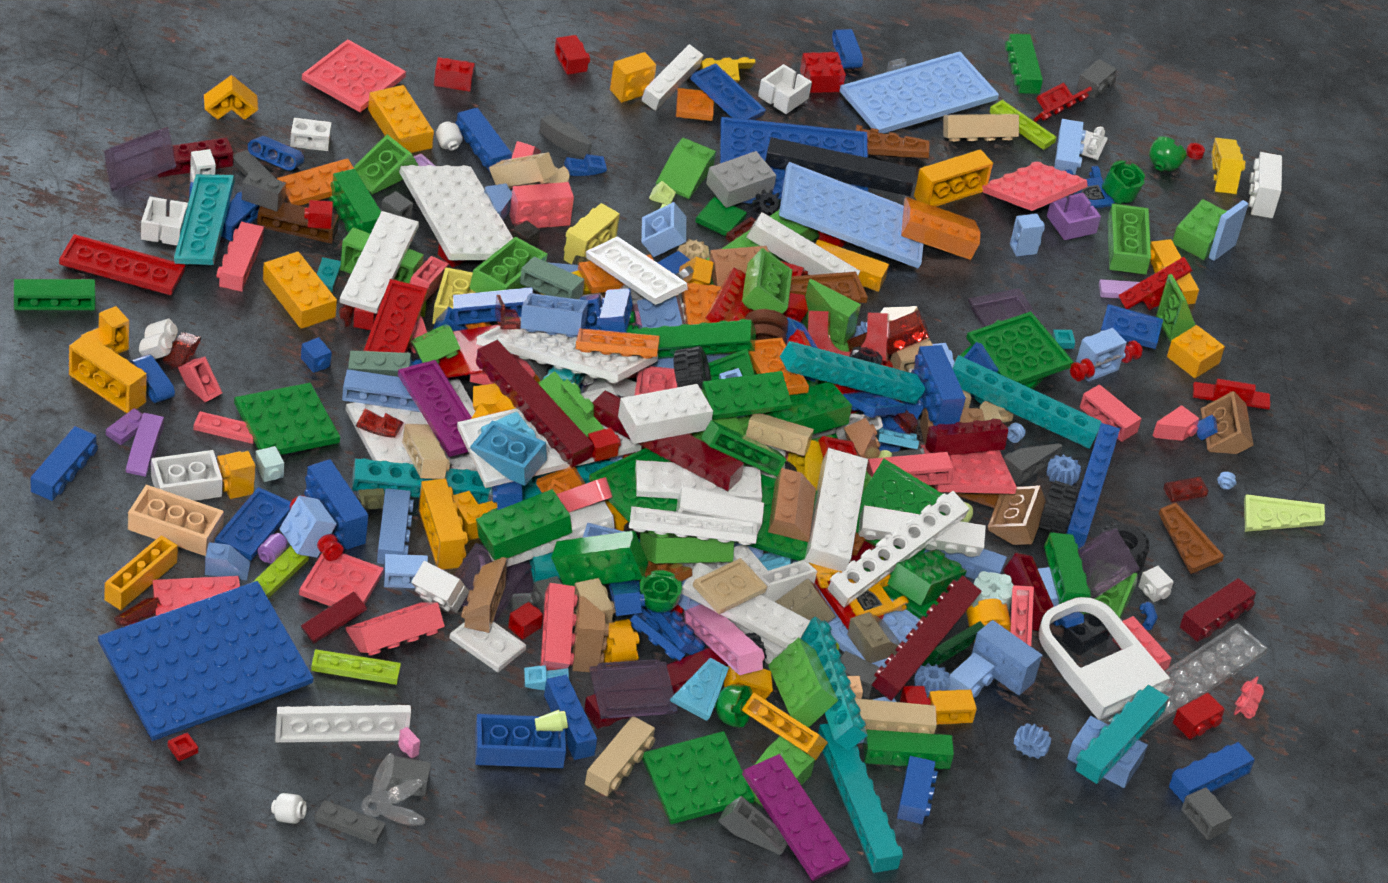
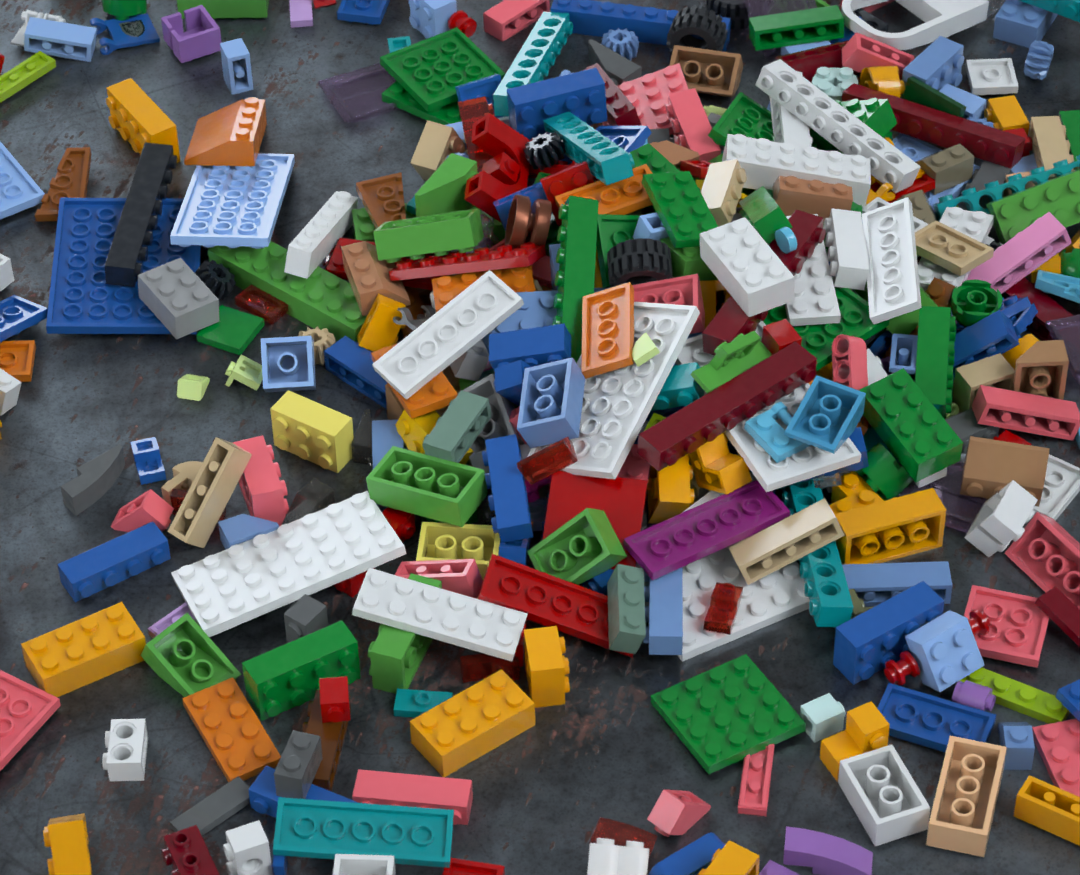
camera: 85 degrees left, 0 degrees up
blue beam [248,136,304,170] -> none
blue brick [301,337,332,373] -> none
light blue brick [384,554,428,588] -> none
white head [436,122,463,151] -> none
bright green slope [656,138,716,199] -> none
light orange brick [816,240,889,292] -> none
tan brick [944,114,1019,141] -> none
coral plate [982,162,1088,211] -> none
none -> red brick [482,152,520,185]
none -> light orange brick [524,626,570,708]
none -> yellowish green tile [632,333,660,367]
none -> medium azure tile [775,227,797,254]
none -> white plate [965,58,1018,96]

